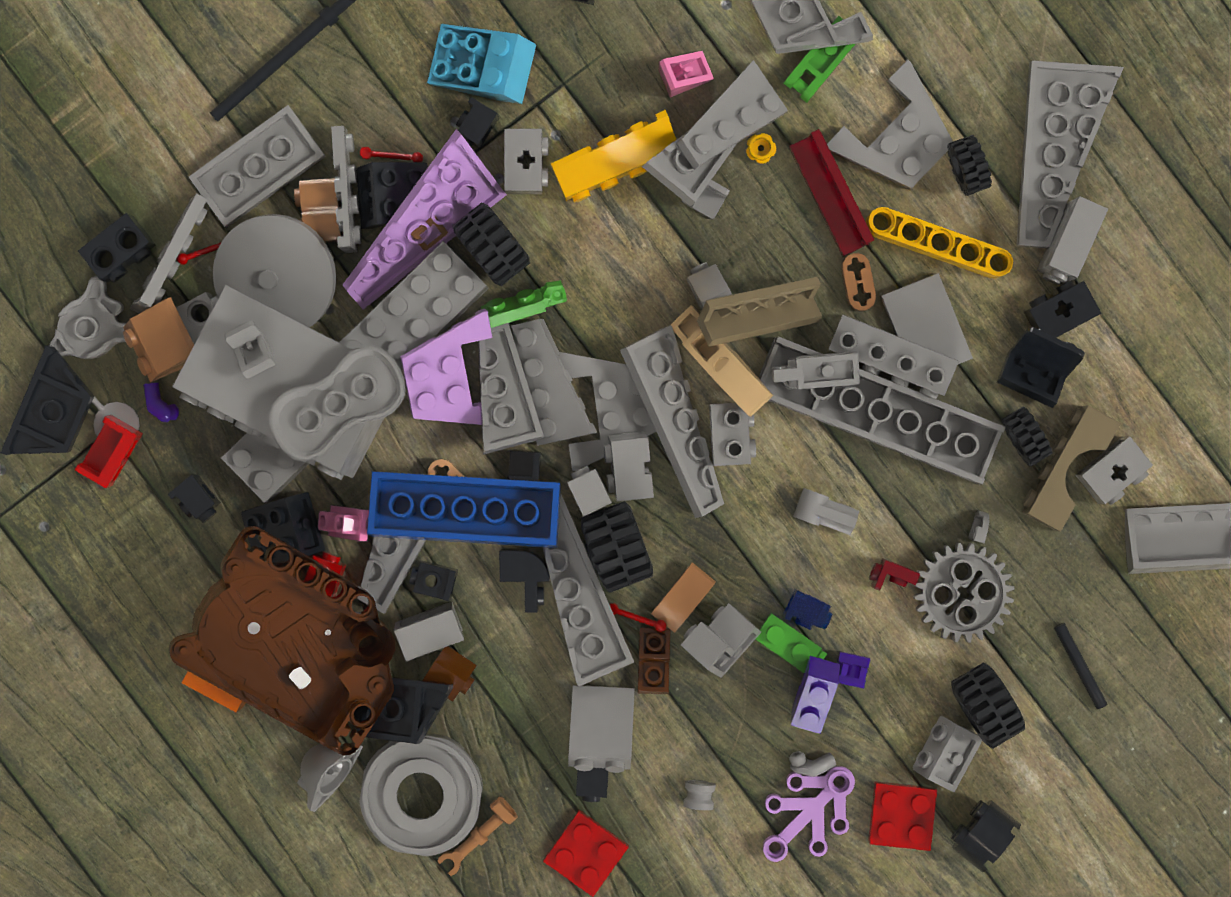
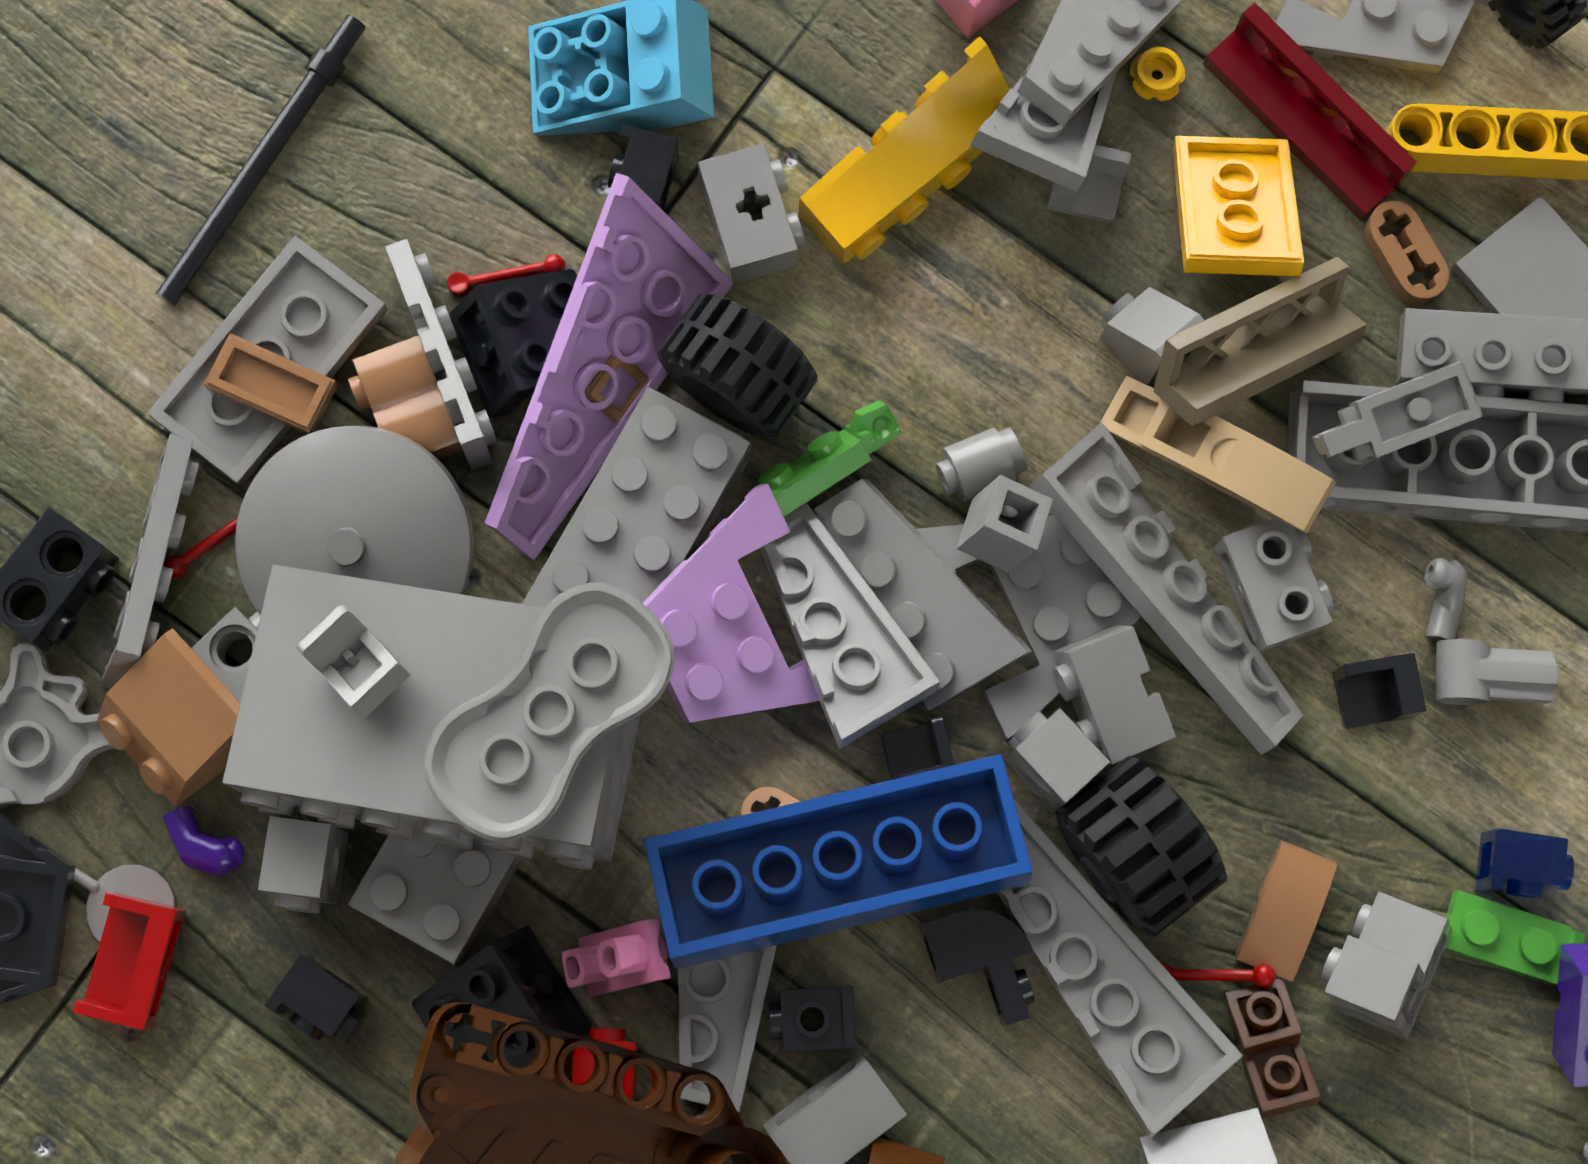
camera: 20 degrees left, 10 degrees down
none -> medium nougat tile [203,333,338,435]
none -> light grey brick [258,816,349,914]
none -> light grey brick [936,427,1027,502]
none -> light grey brick [956,475,1053,573]
none -> yellow tile [1172,136,1304,277]
none -> black panel [1332,653,1427,729]
none -> light grey arm [1424,558,1467,643]

